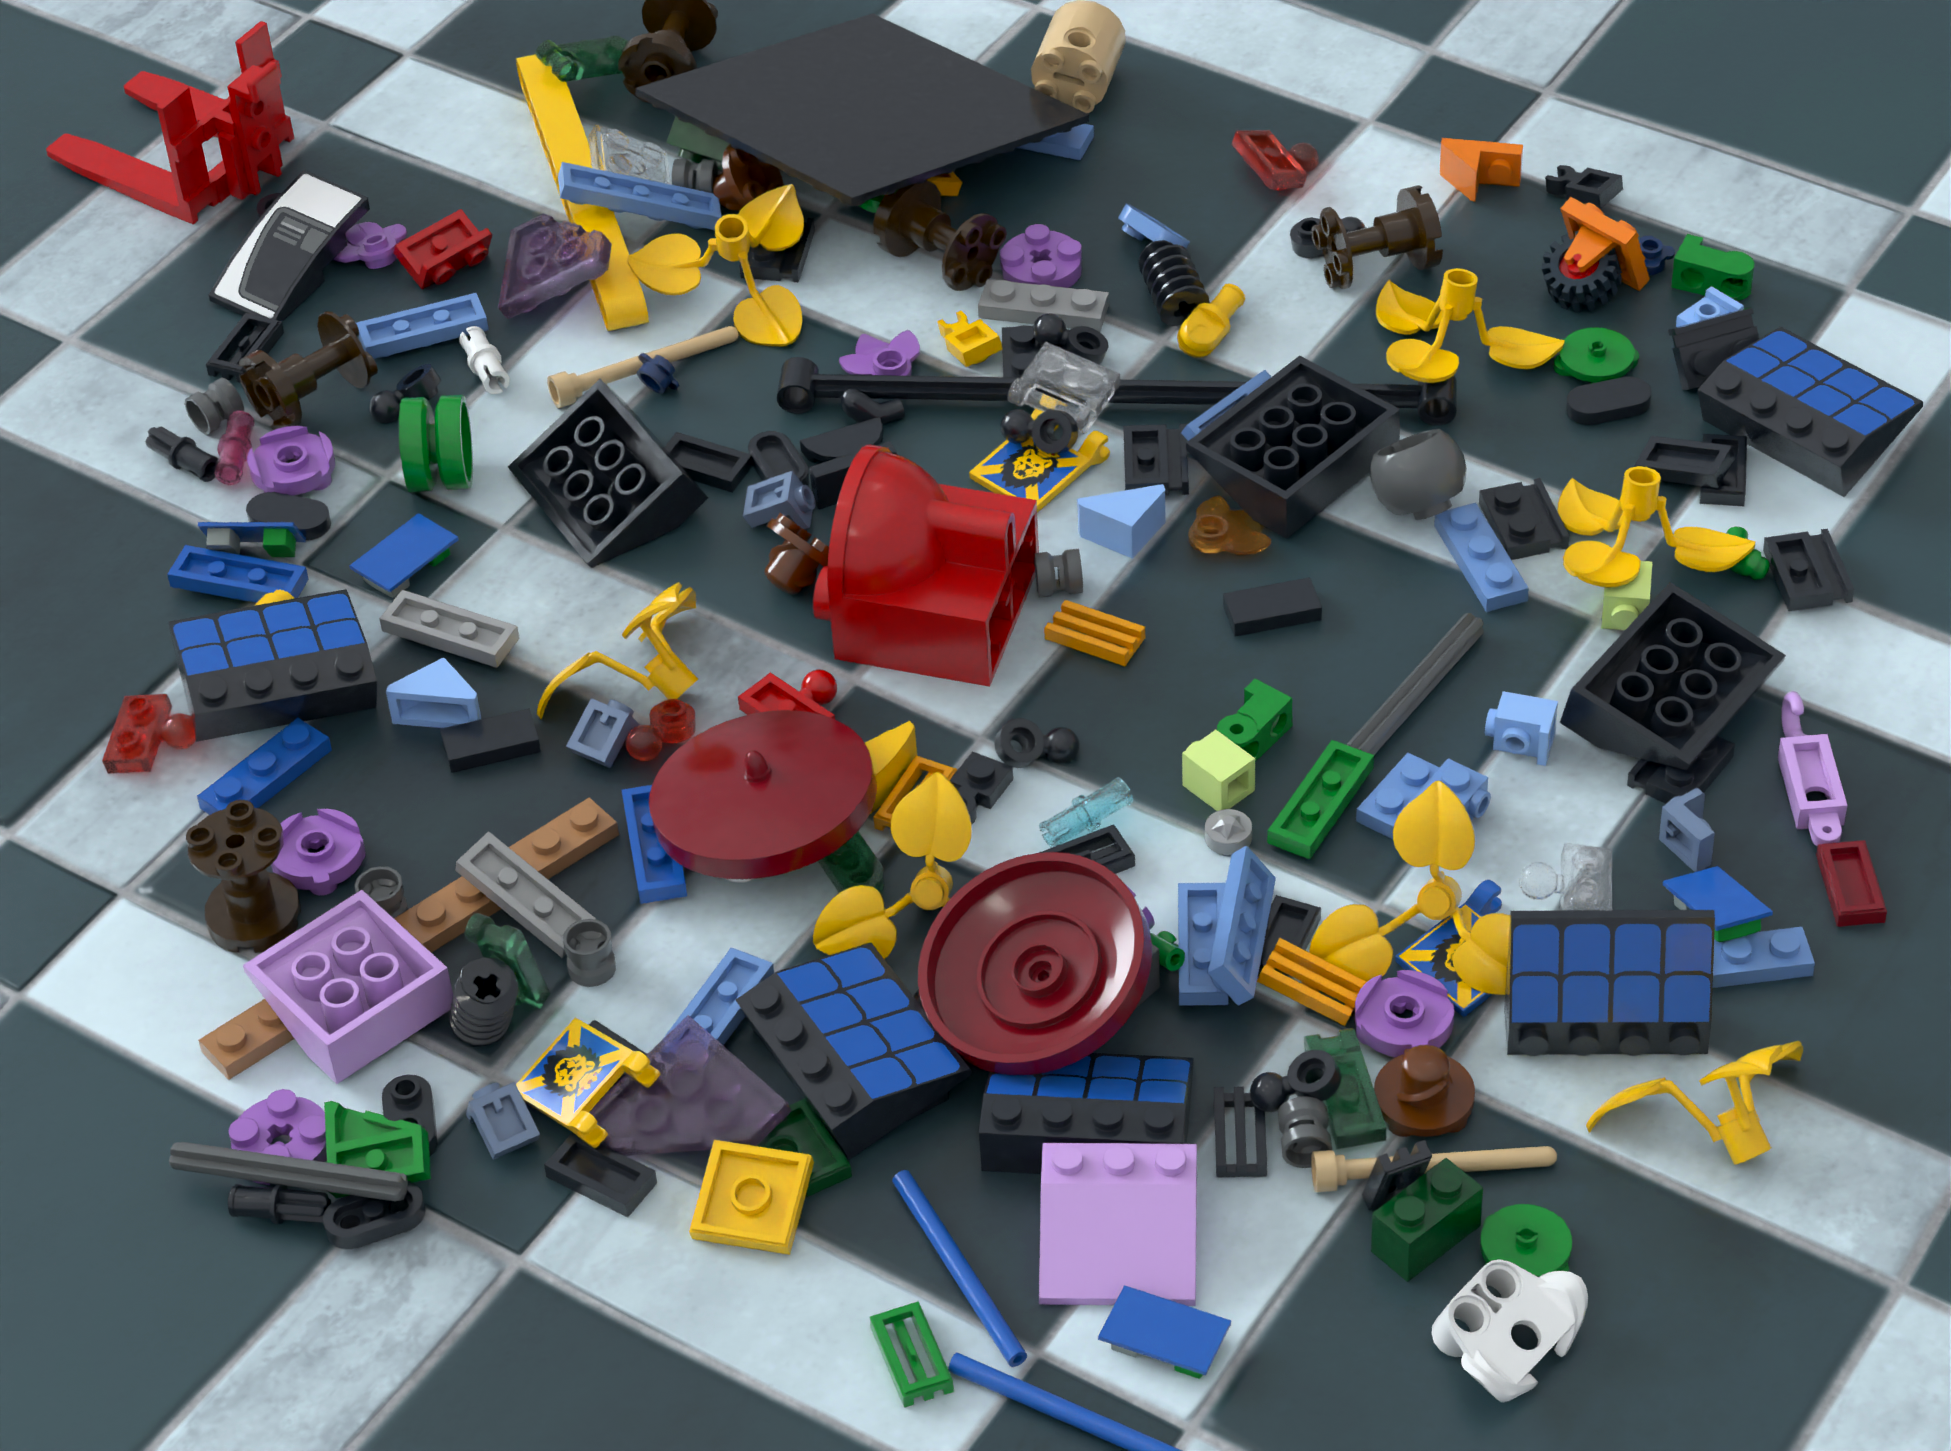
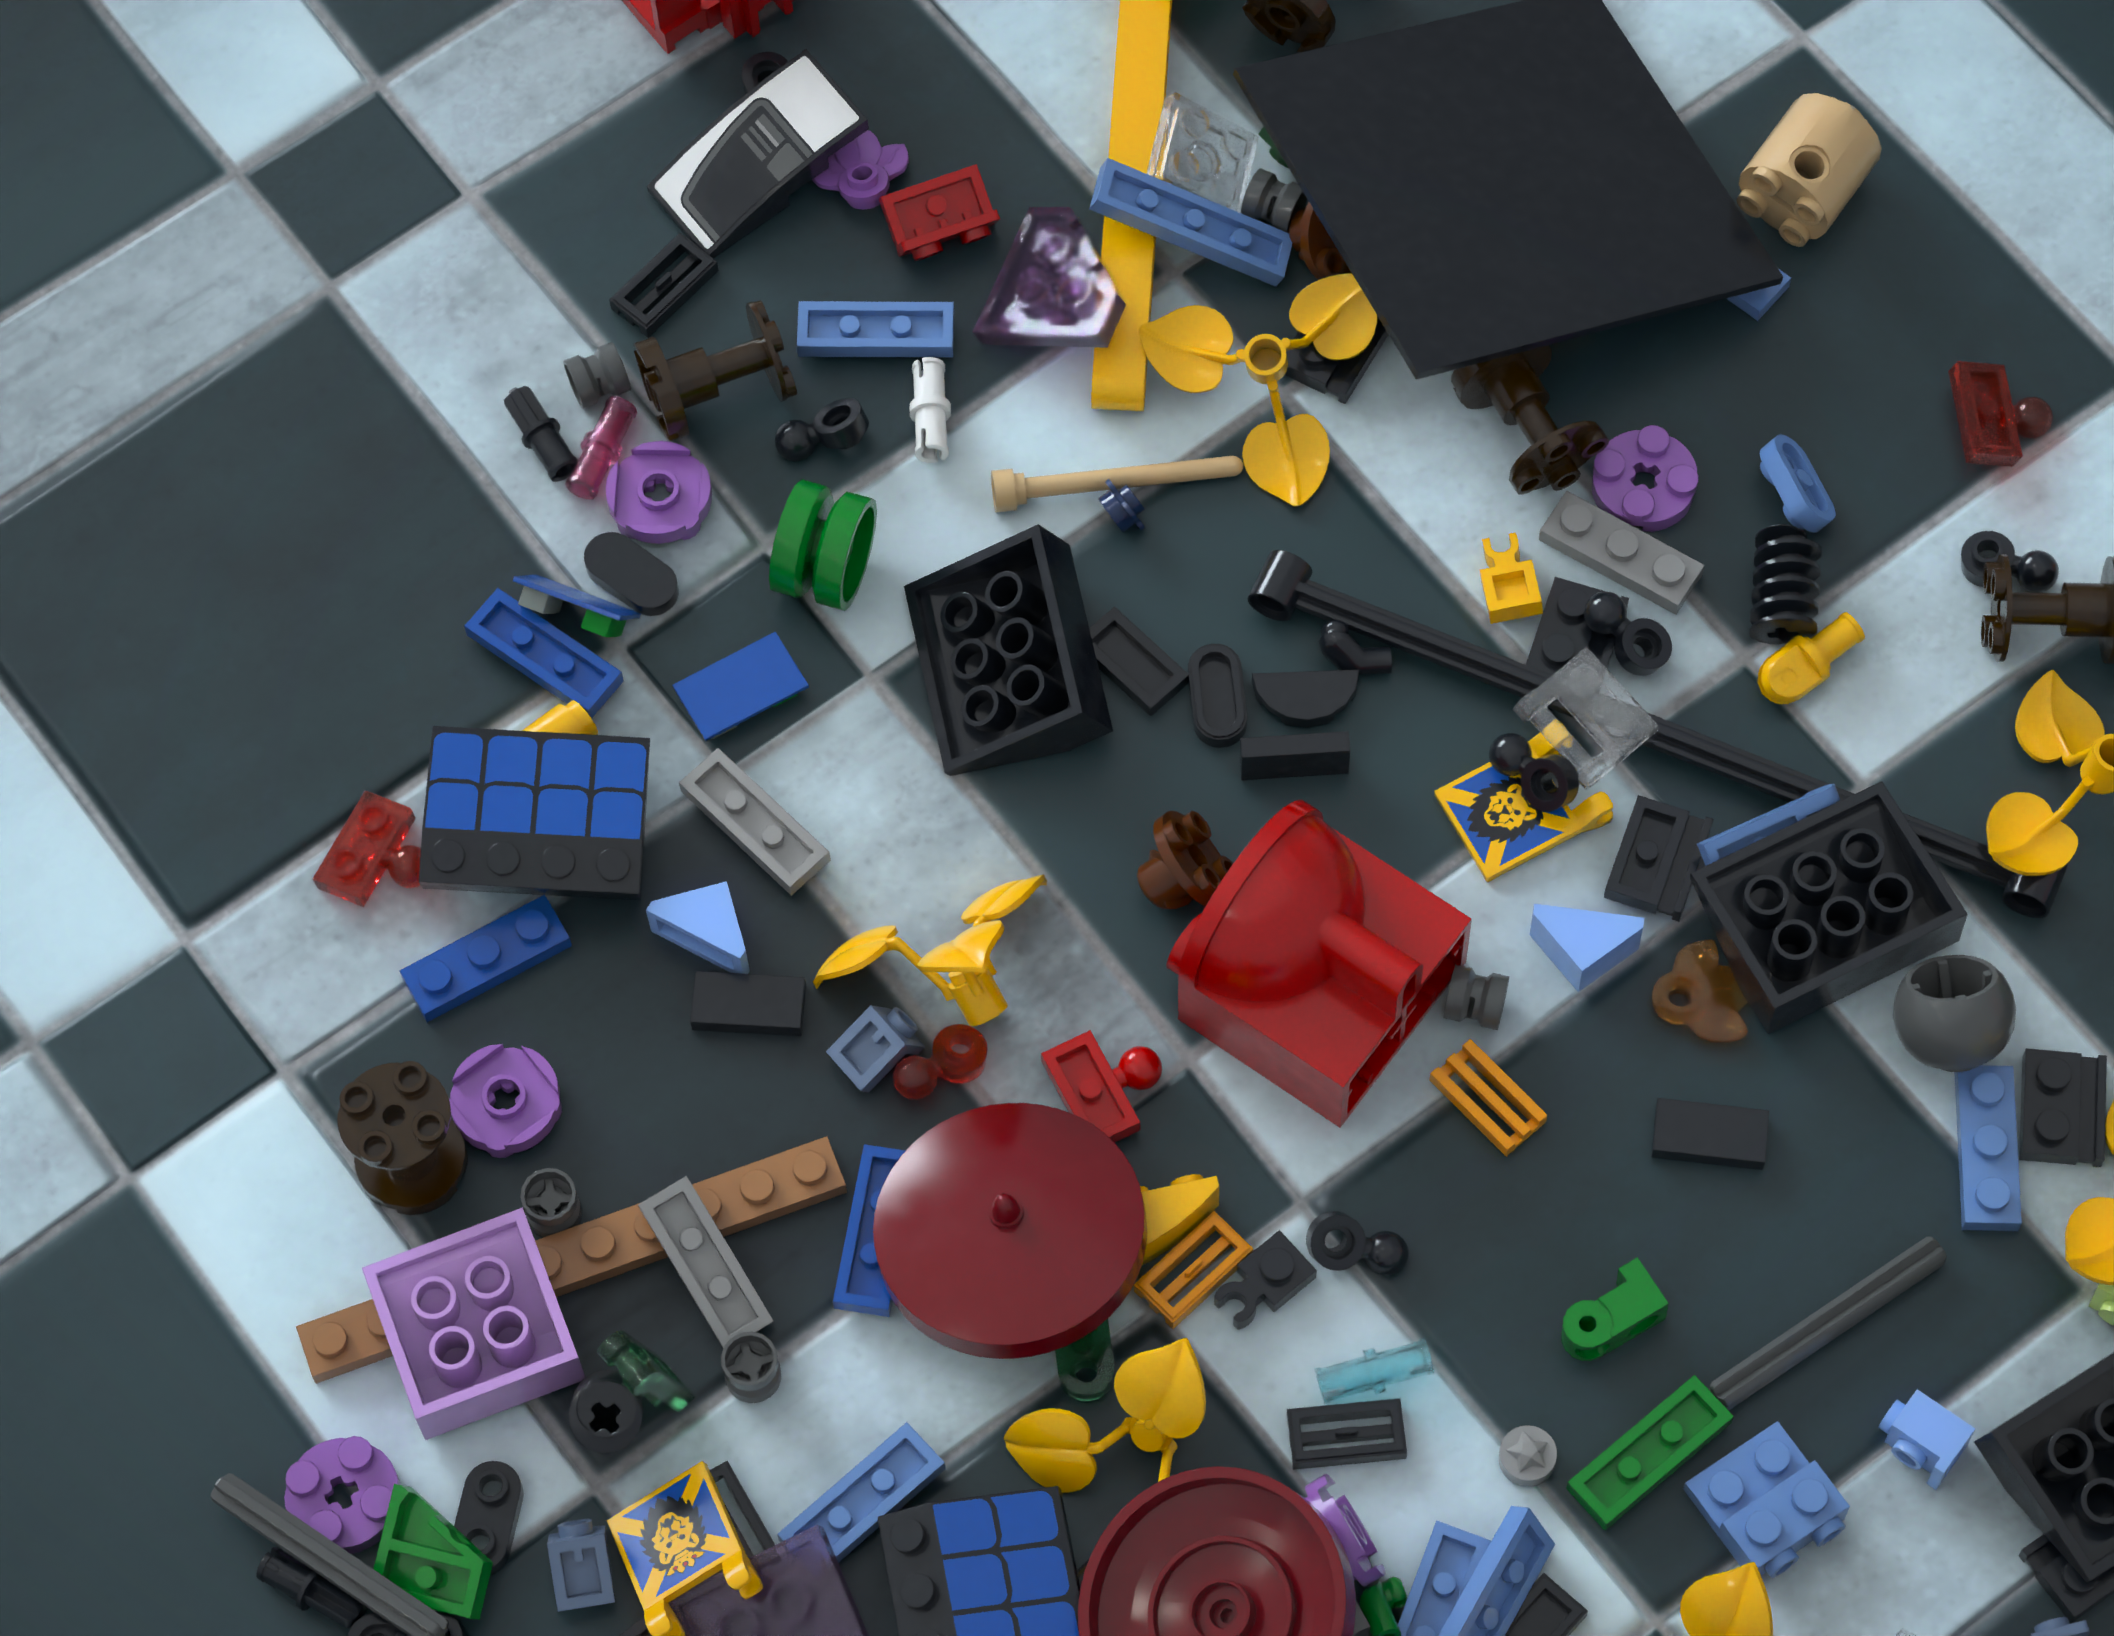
camera: 20 degrees right, 20 degrees up
sand blue bracket [743,471,815,529] -> none
medium lavender plate [839,330,920,376] -> none
yellowish green brick [1182,730,1255,811] -> none

